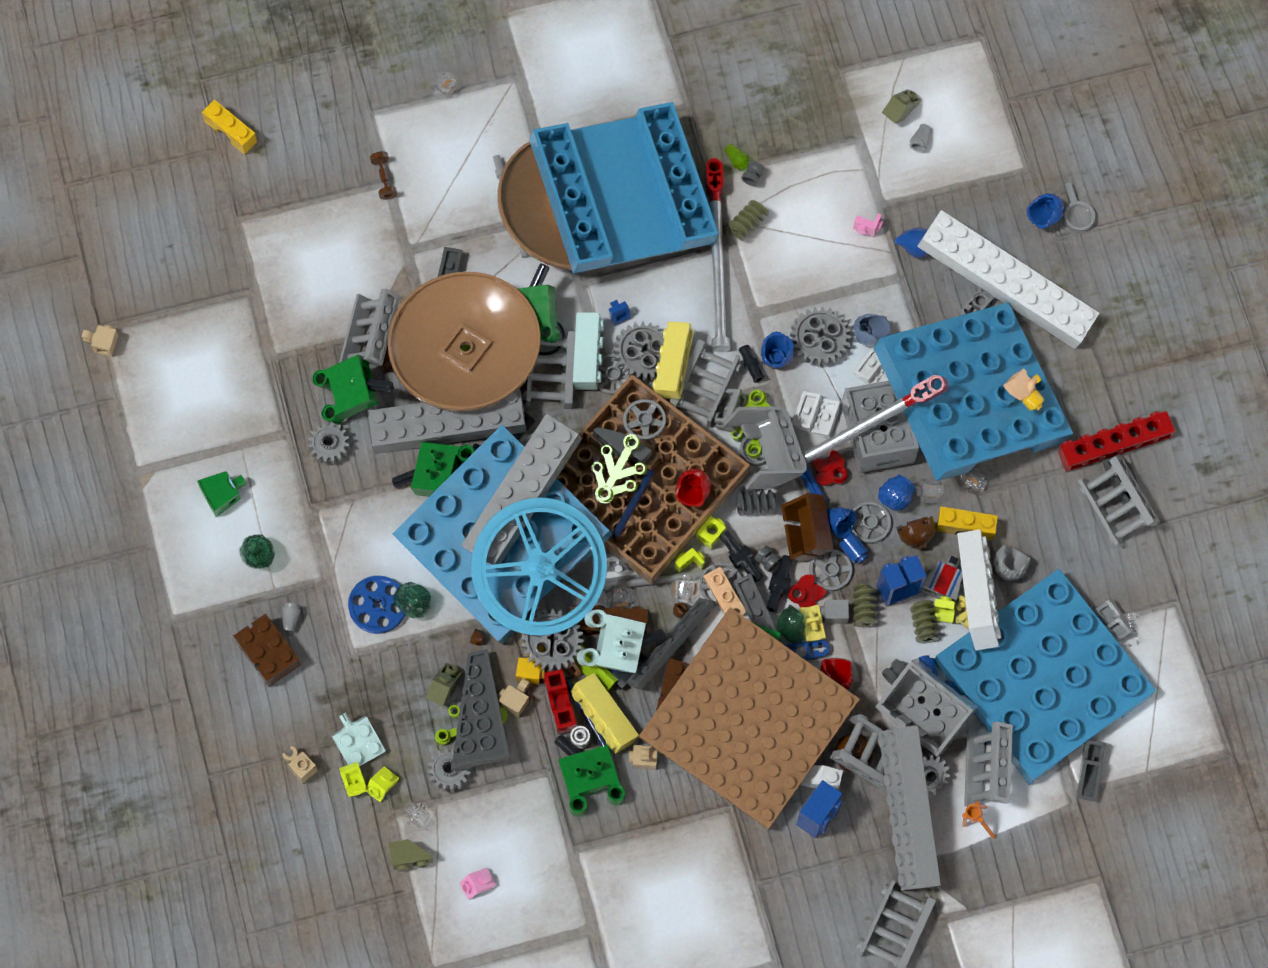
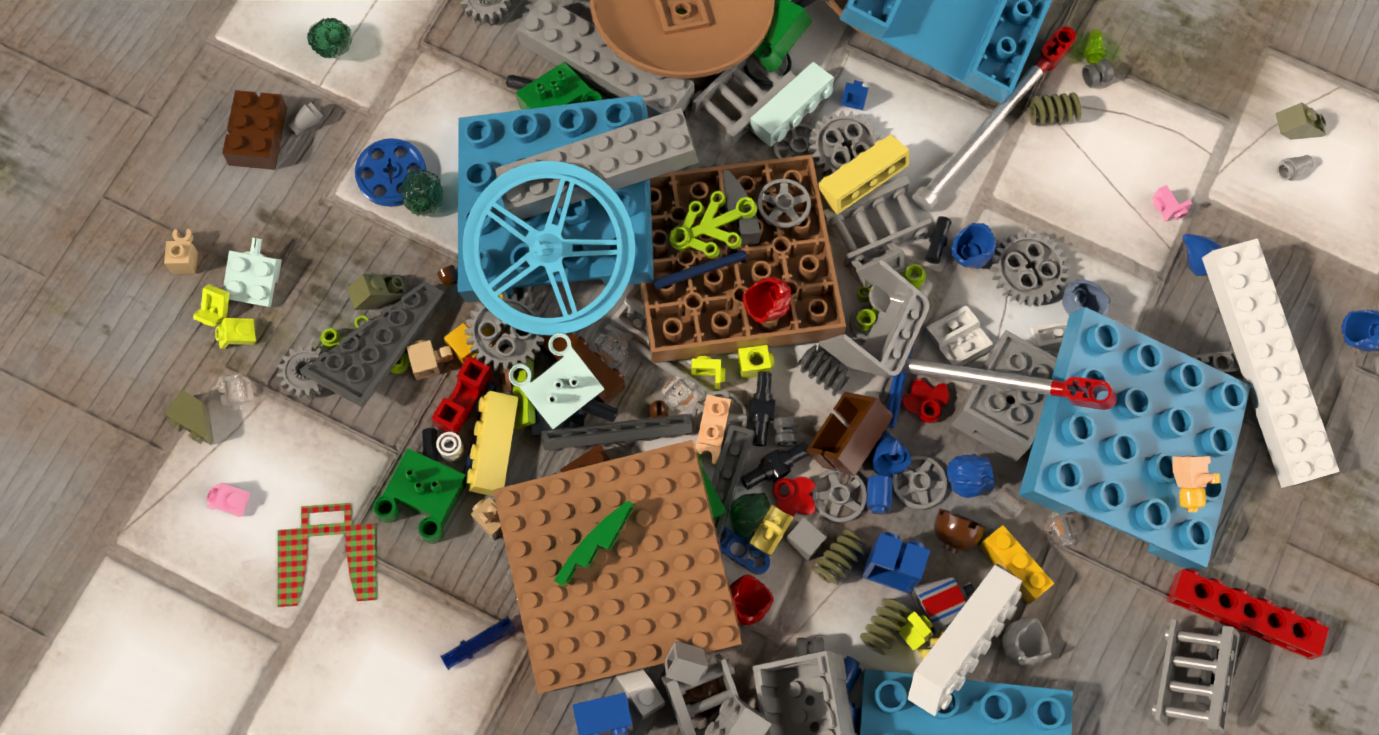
camera: 40 degrees right, 0 degrees up
none -> piece [278,503,377,607]
none -> clear blue pin [440,616,516,670]
none -> green slope [554,501,636,587]
none -> light grey brick [665,641,708,686]

